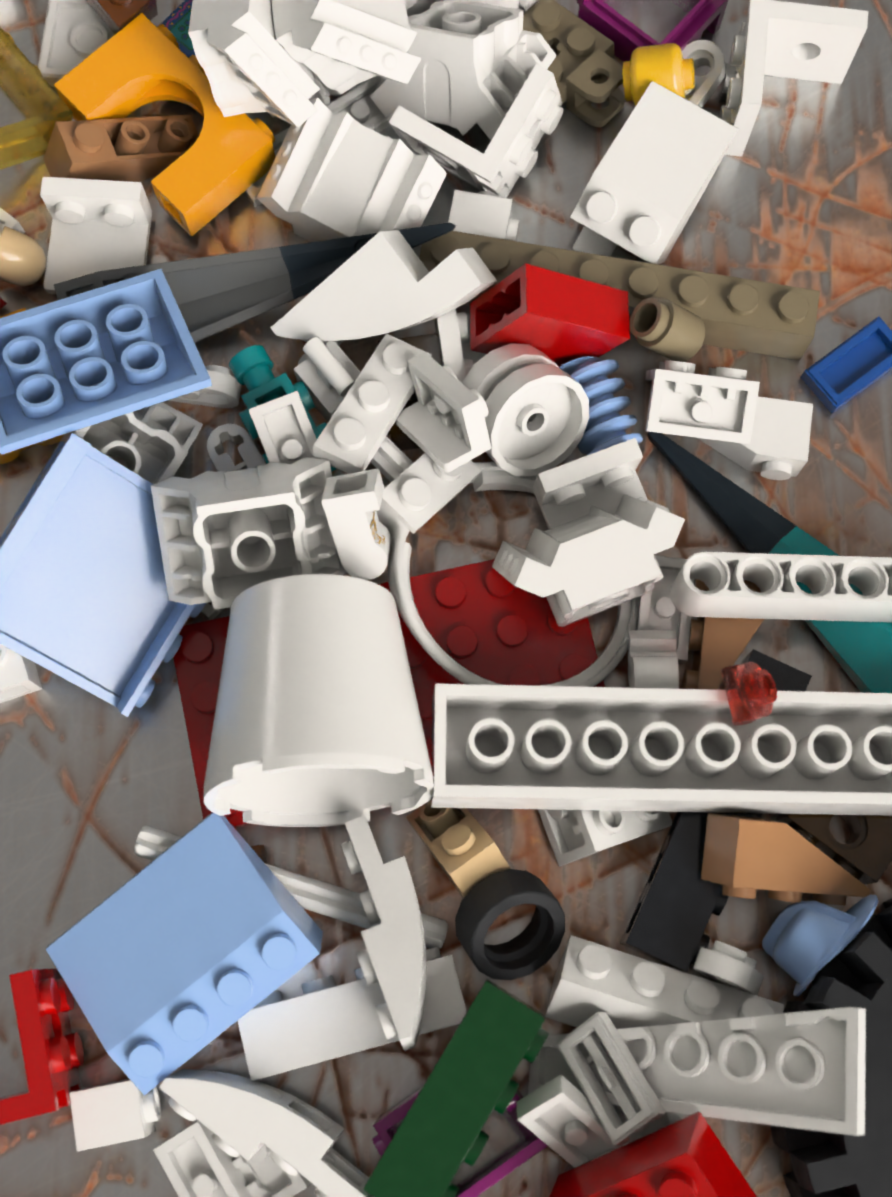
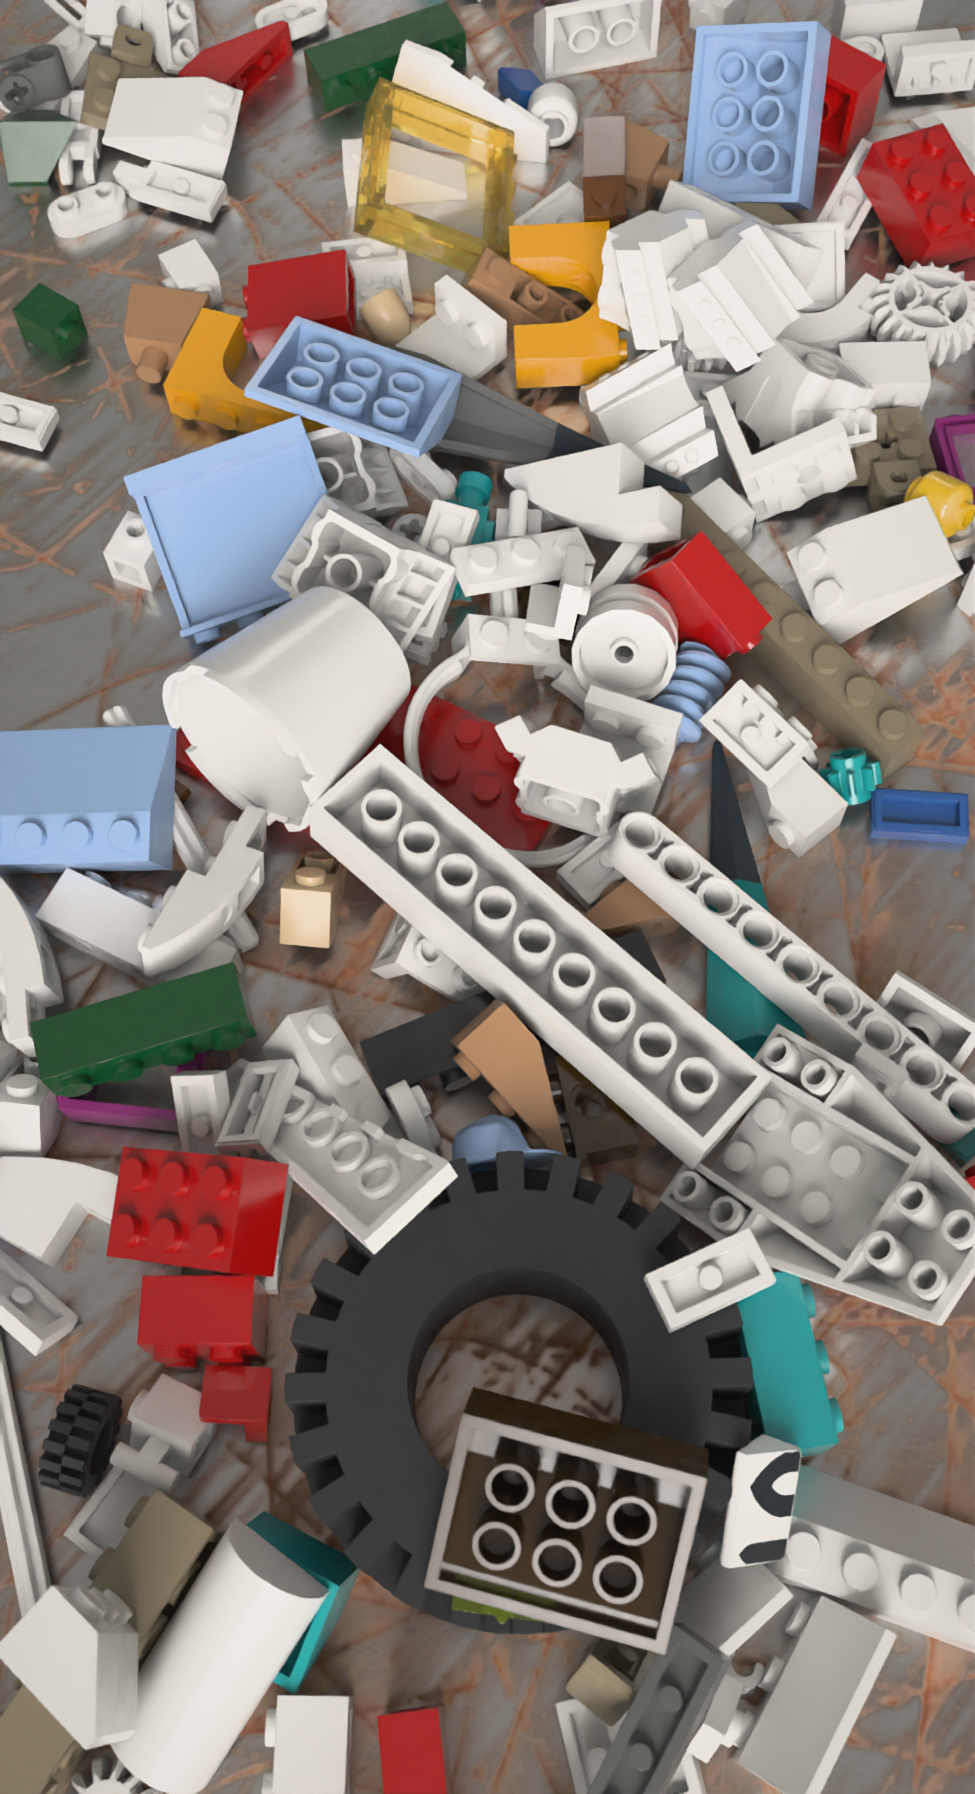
camera: 45 degrees right, 10 degrees down
white leg [321,468,391,580] -> none
black tyre [455,869,565,980] -> none
white leg [628,630,679,689] -> none
dark tan brick [630,297,705,362] -> none
clear red plate [721,662,777,726] -> none
none -> teal gear [819,748,882,805]

